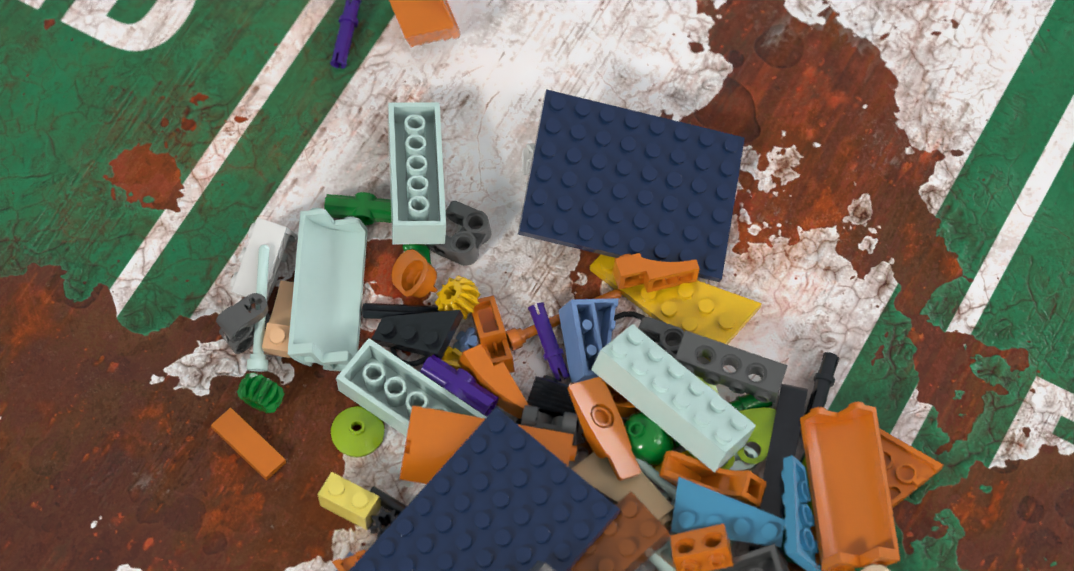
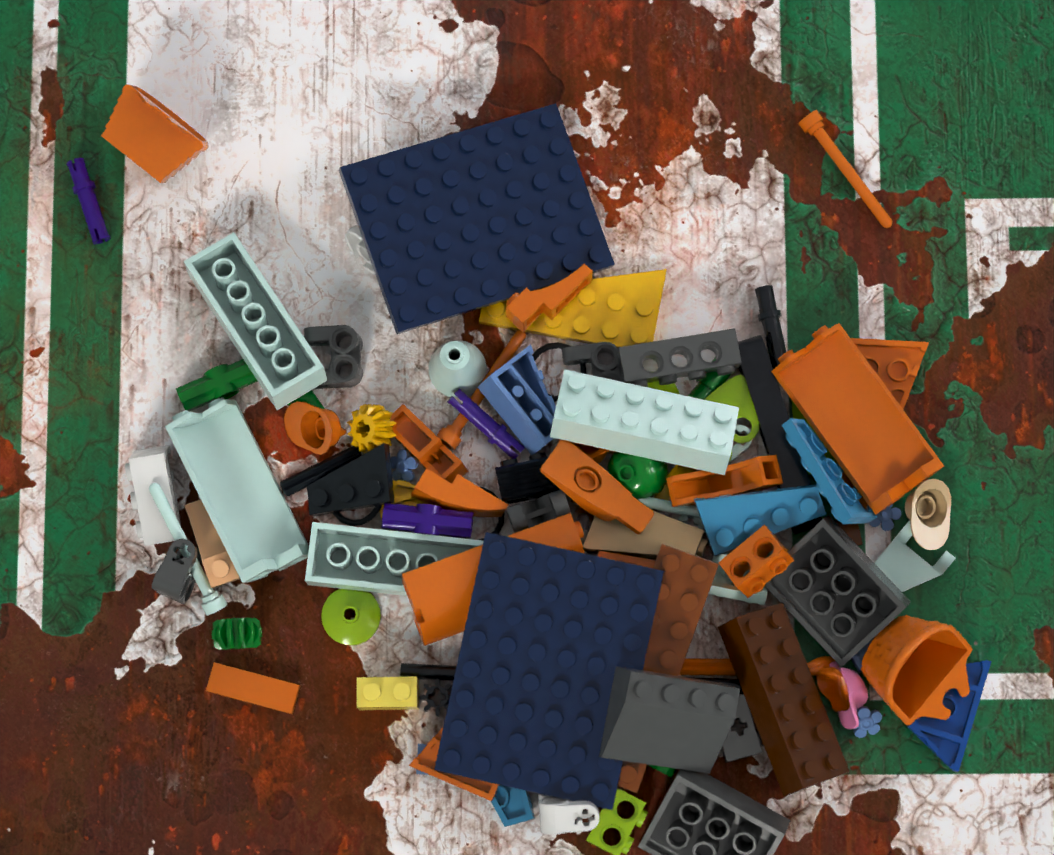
camera: 25 degrees left, 15 degrees up
none -> light aqua cone [429,340,487,397]
none -> orange piece [798,110,893,228]

